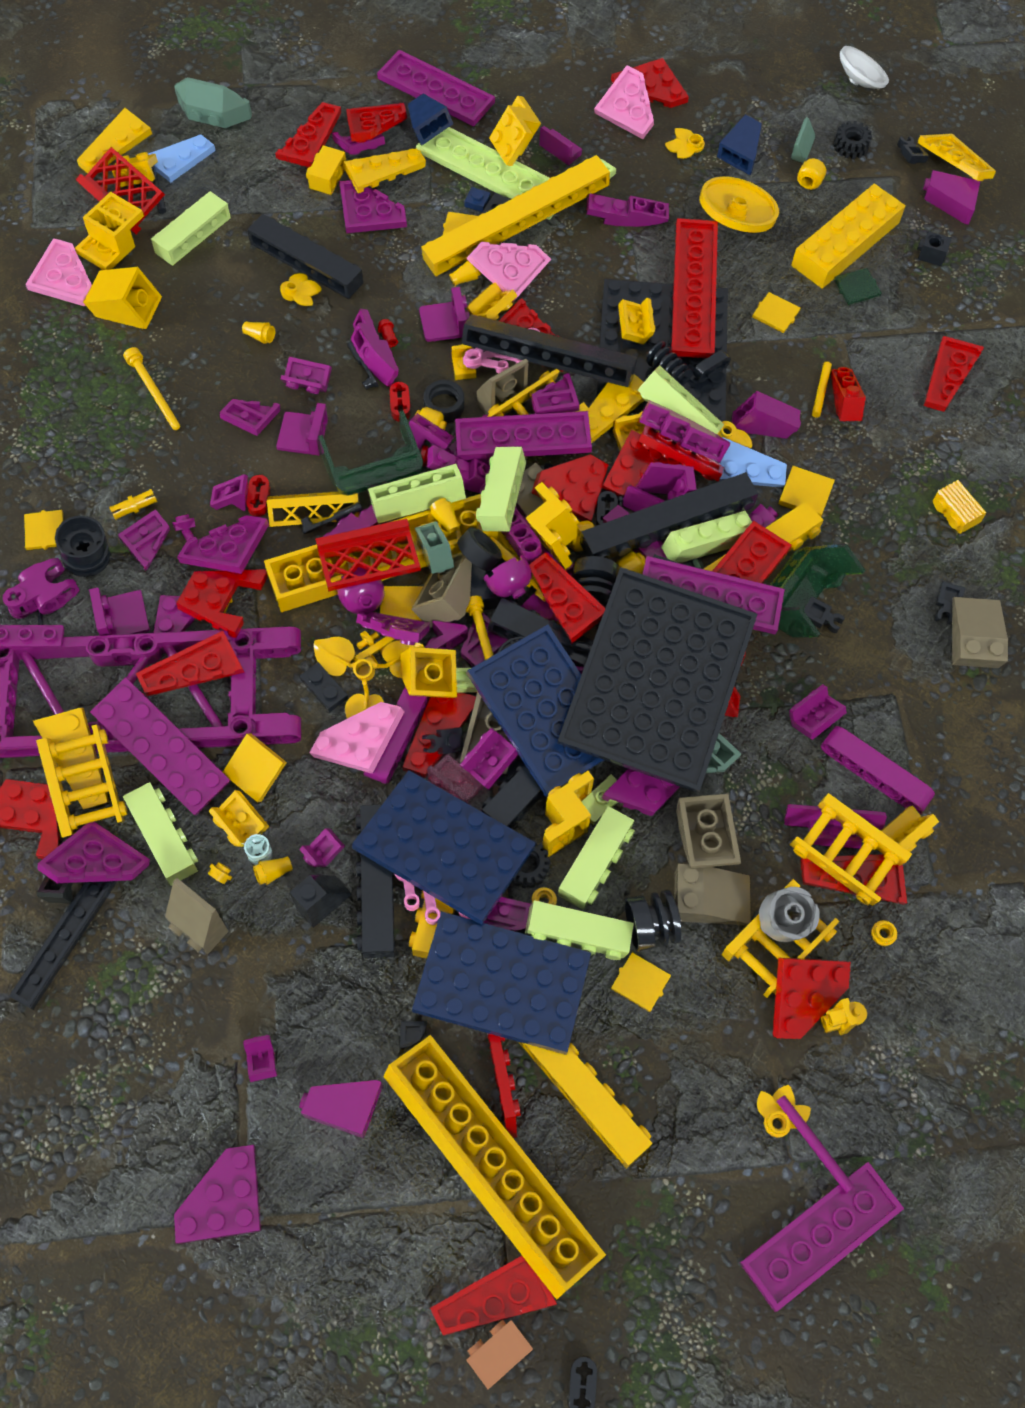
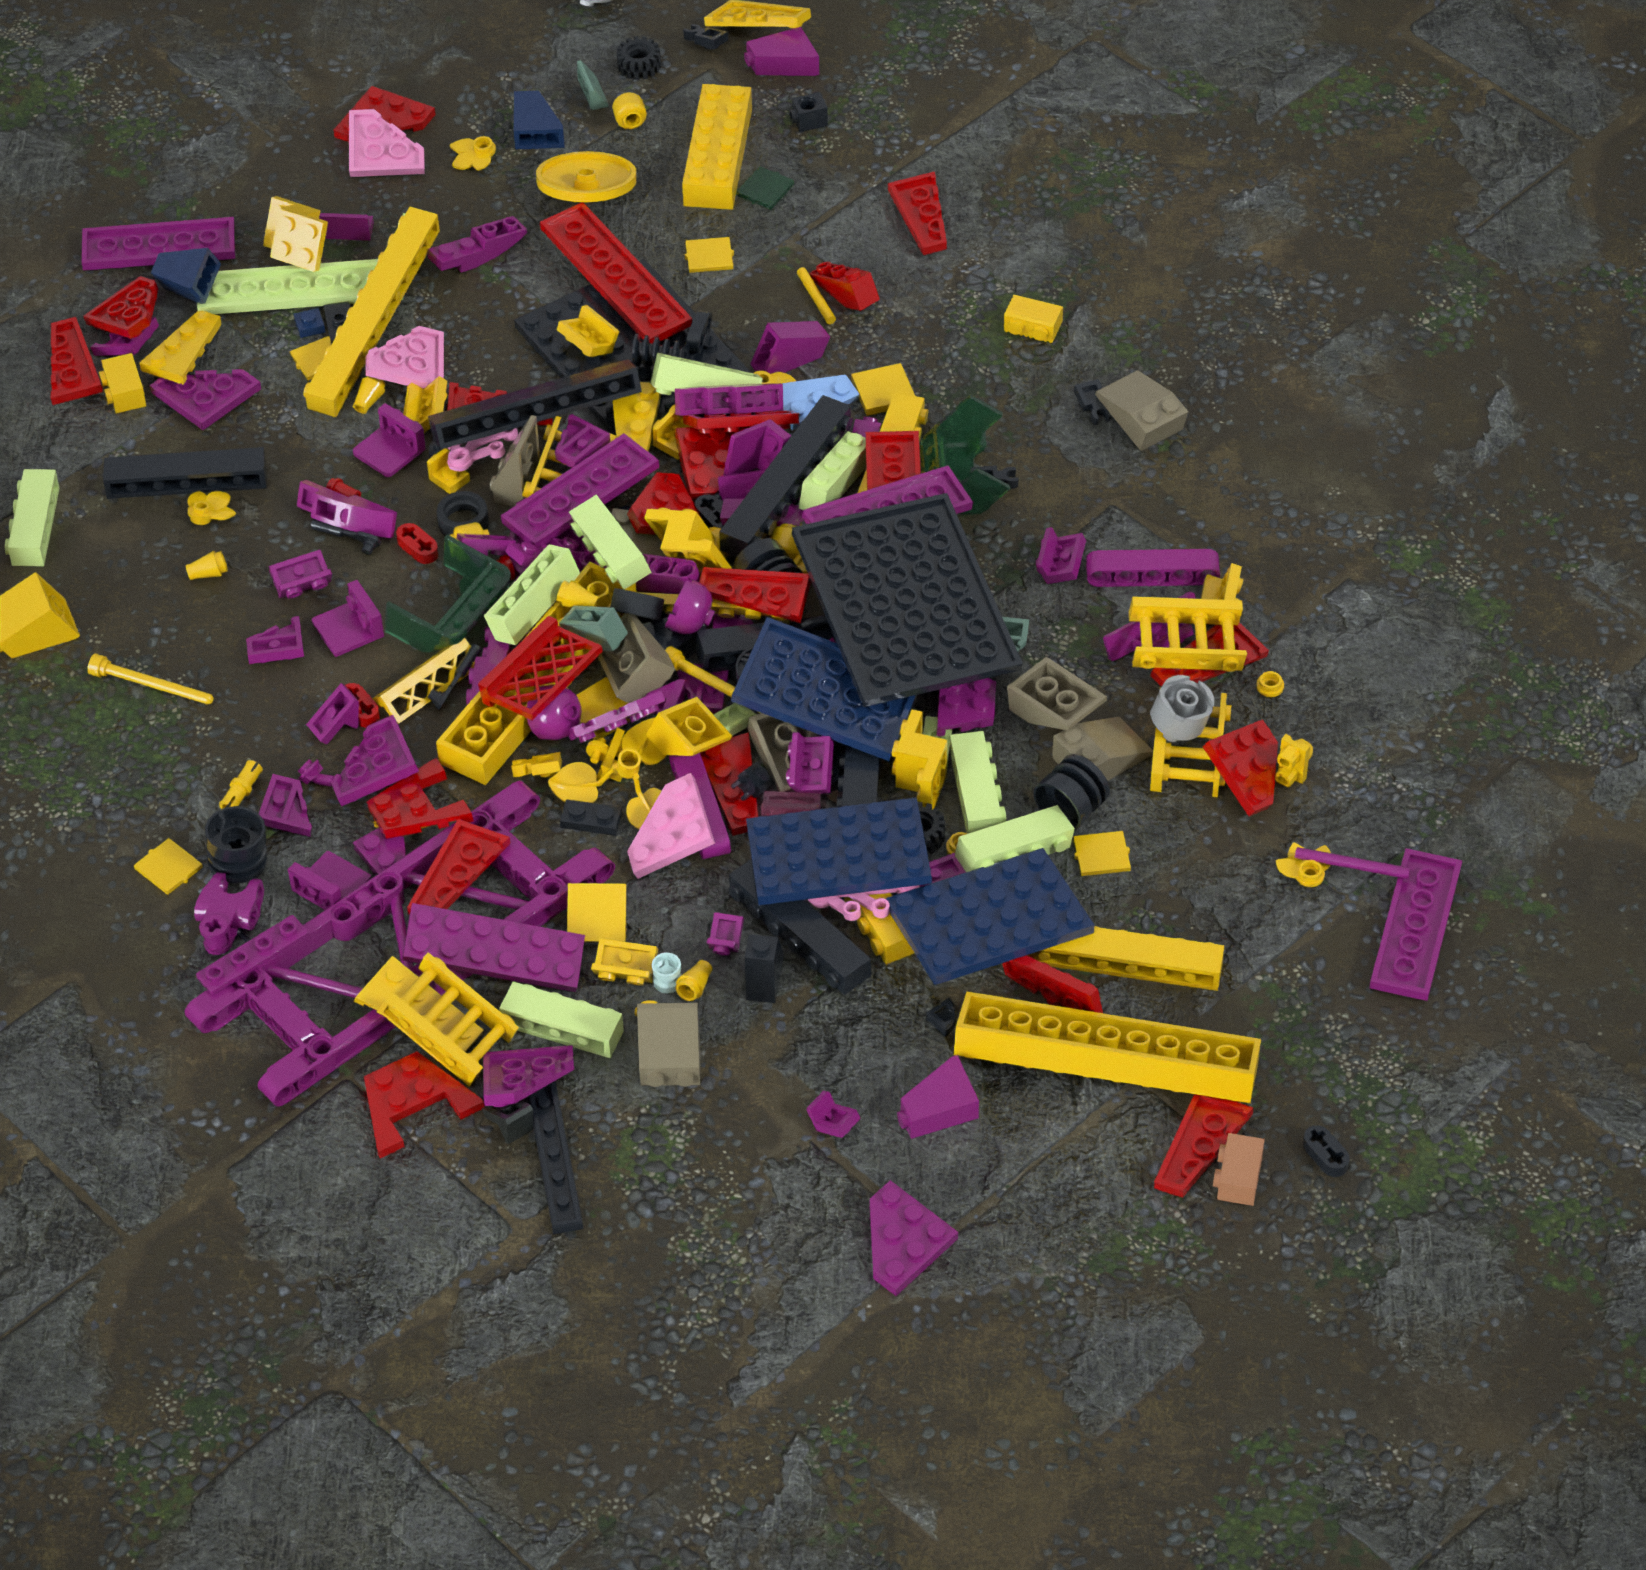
camera: 35 degrees left, 15 degrees down
none -> yellow plate [511,752,562,777]

